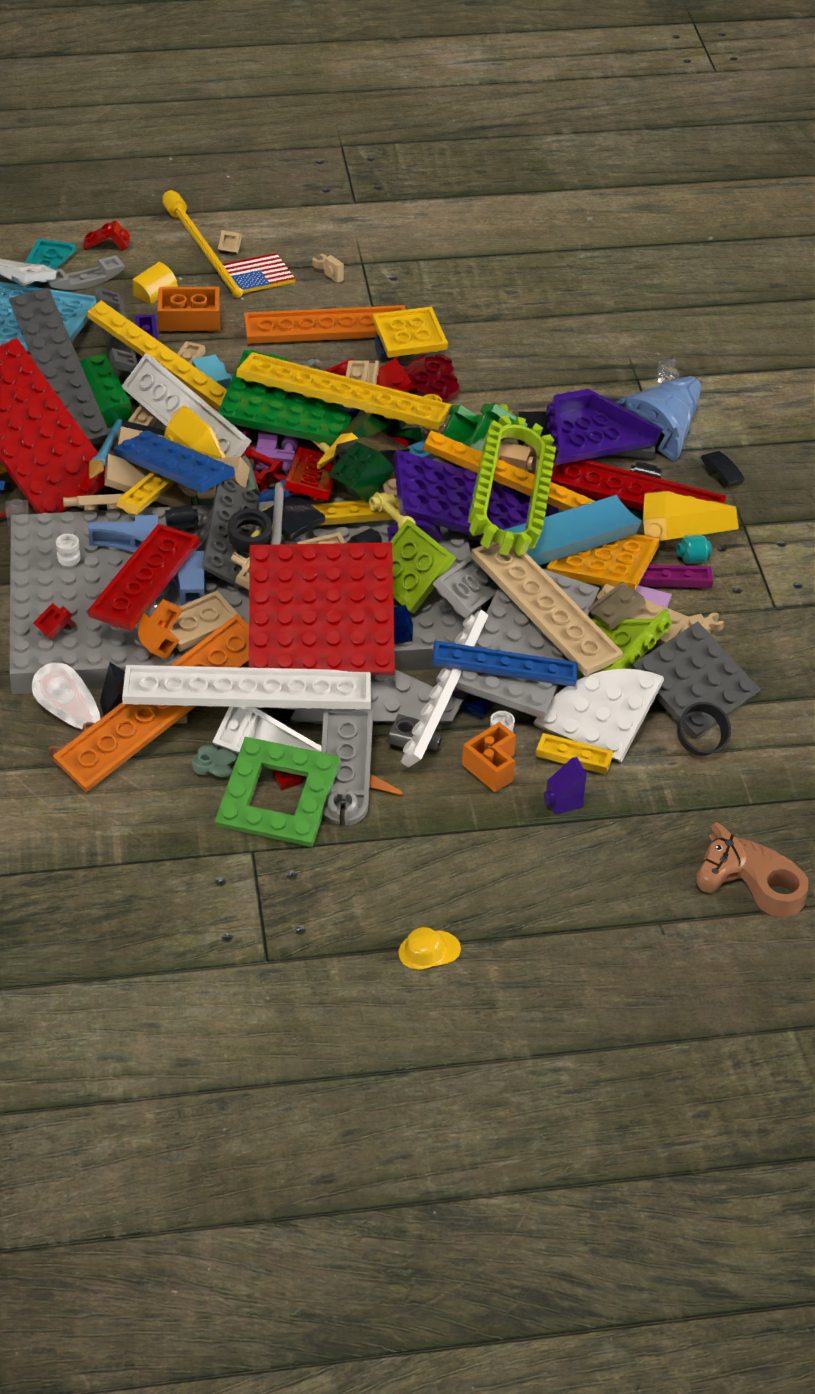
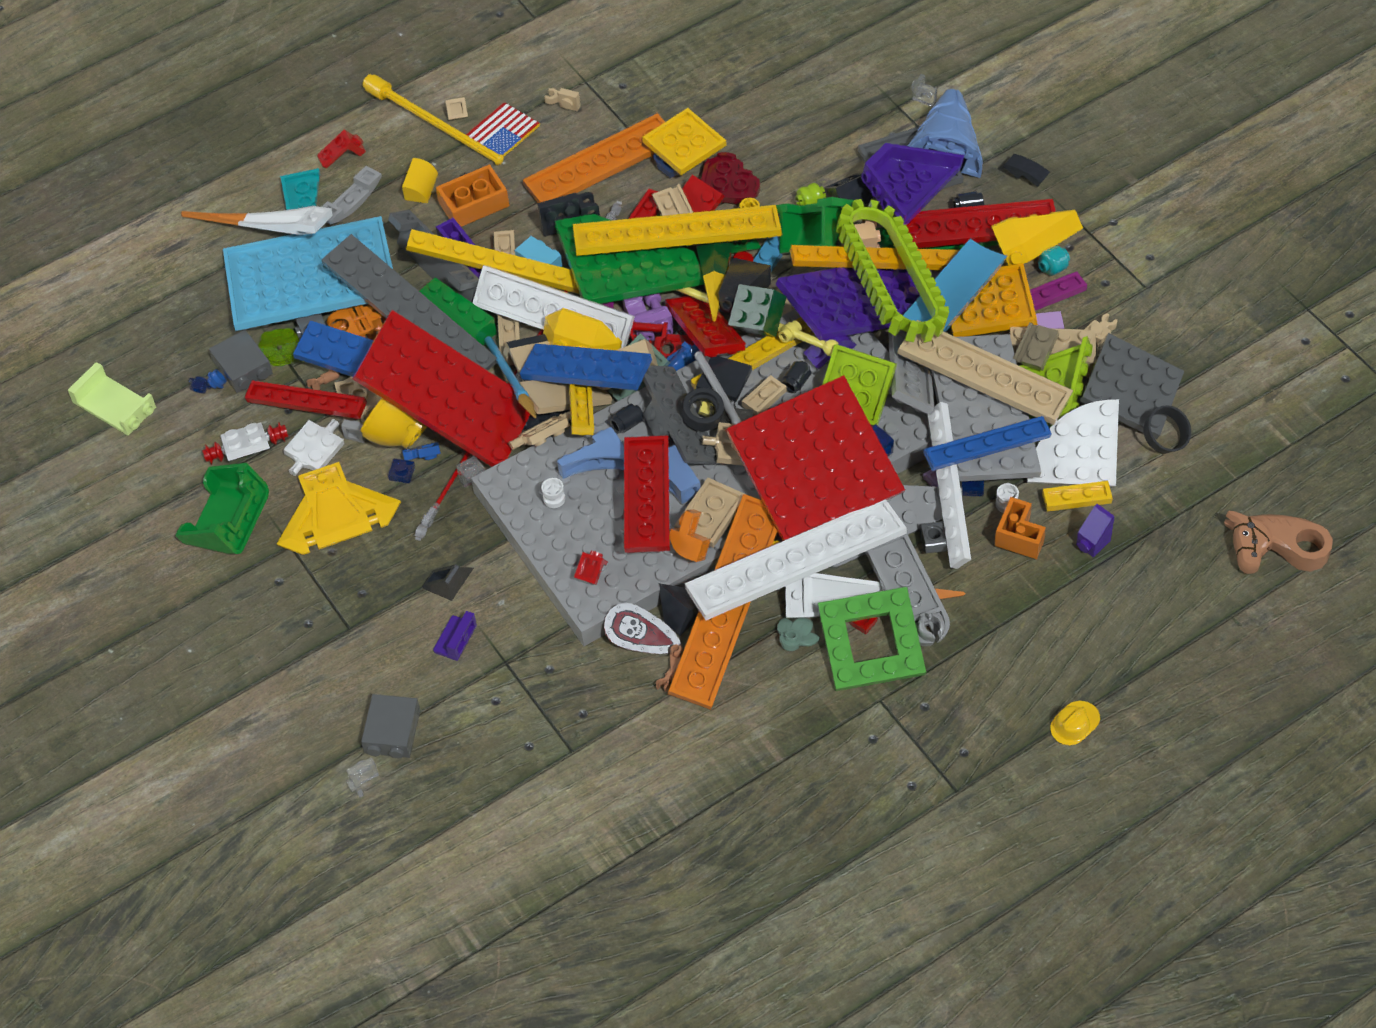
camera: 20 degrees left, 10 degrees up
none -> black plate [537,192,600,237]

